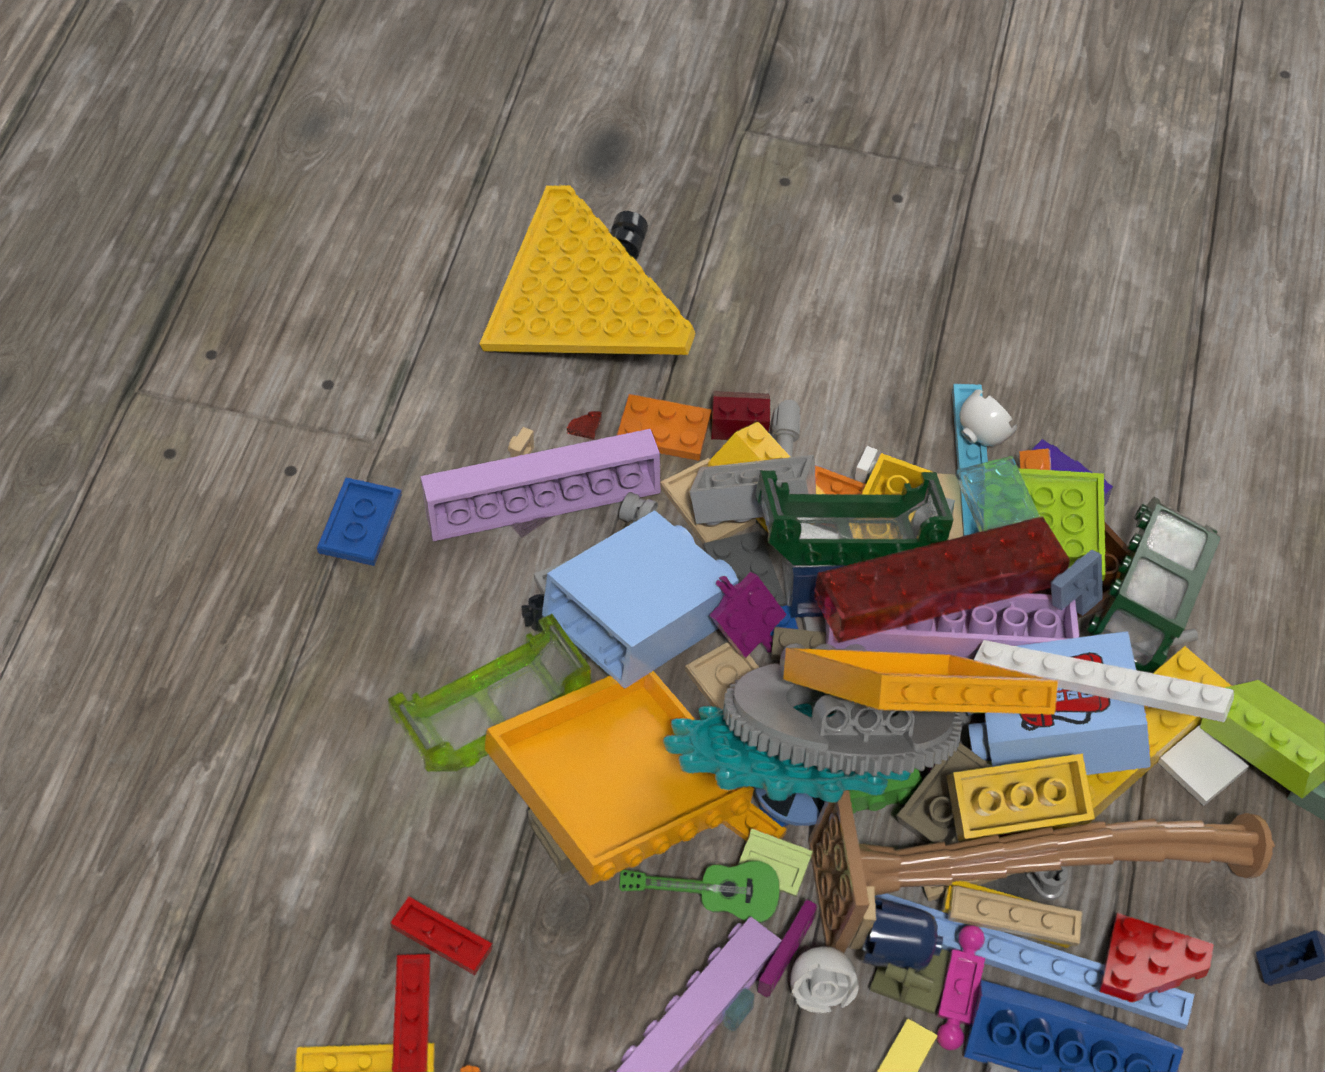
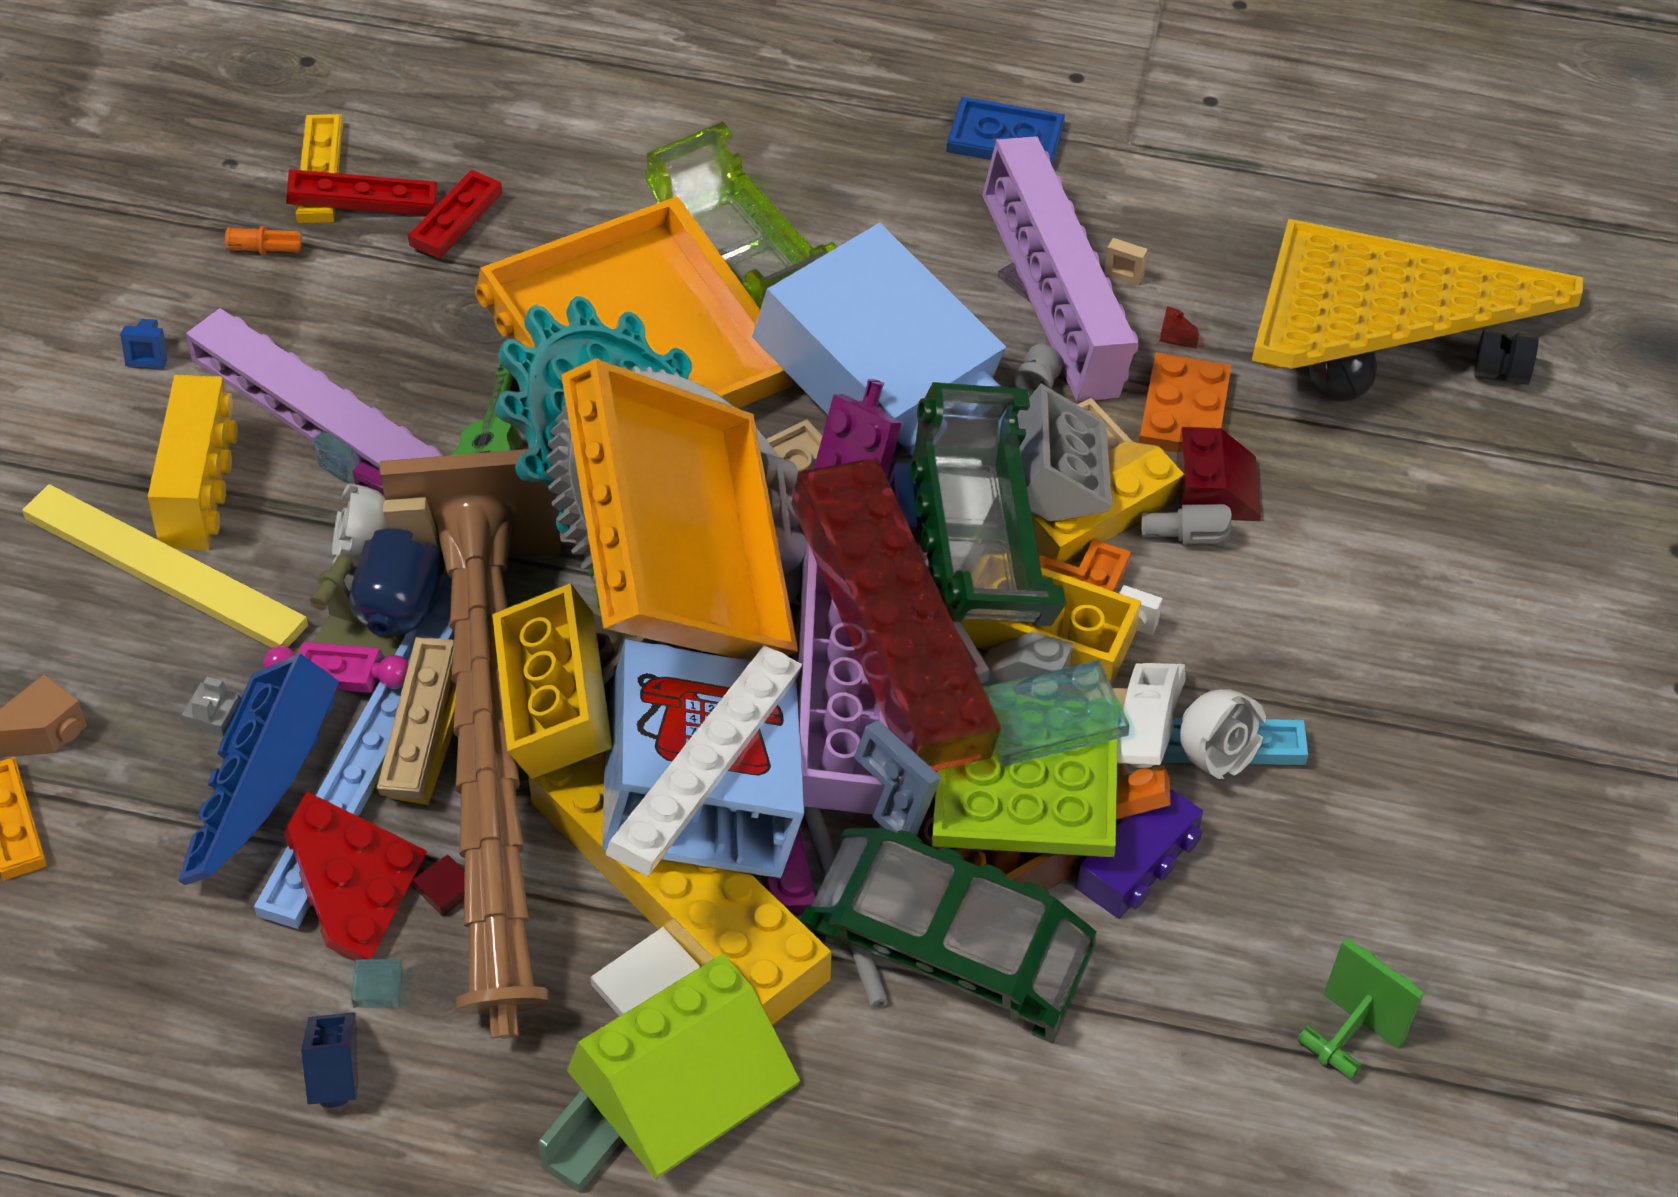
camera: 90 degrees right, 5 degrees down
none -> clear light blue tile [351,959,403,1008]
none -> dark red tile [412,854,464,916]
none -> white slope [1117,663,1186,768]
none -> bright green plate [1297,938,1425,1080]

